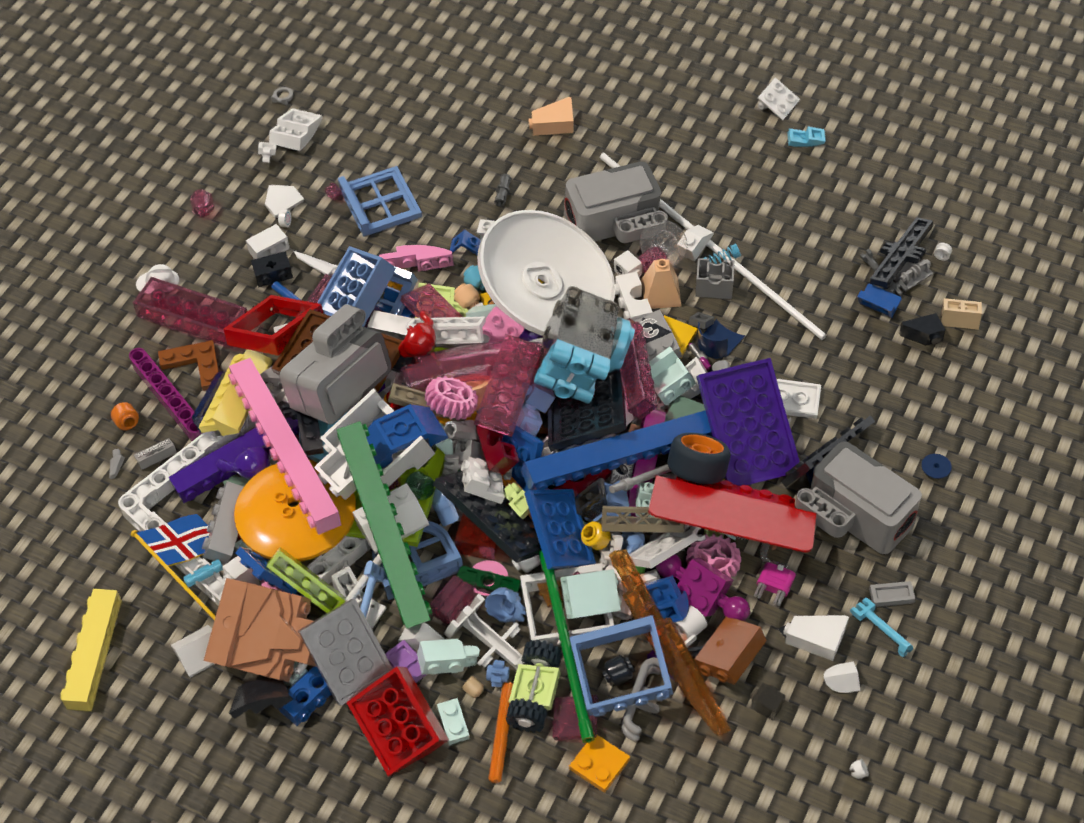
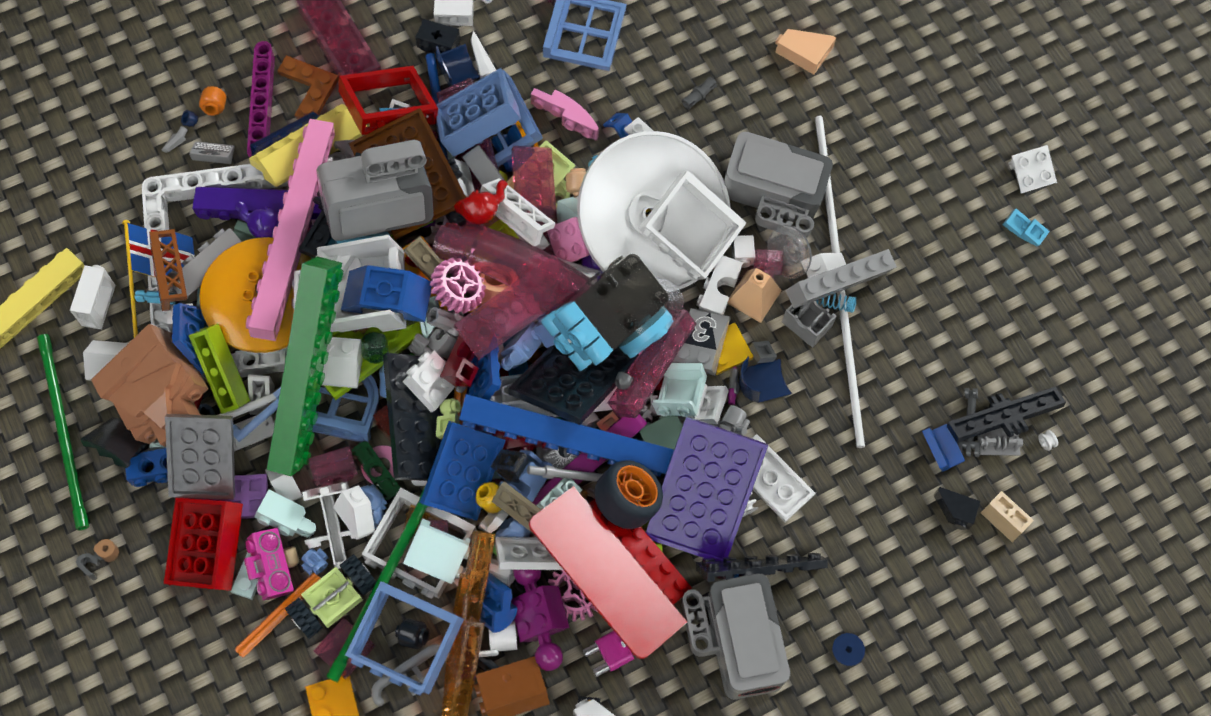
camera: 30 degrees right, 15 degrees up
none -> green piece [37,334,89,531]
none -> white window [70,265,116,330]
none -> leg [76,539,119,580]
none -> dark orange fence [149,229,187,311]
none -> dark blue hinge [181,110,198,127]
none -> dark pink piece [244,528,294,601]
none -> white slope [333,485,375,540]
none -> dark blue piece [436,44,480,88]
none -> dark grey hinge [615,372,633,390]
none -> white window [638,170,746,280]
none -> light grey brick [785,249,897,309]

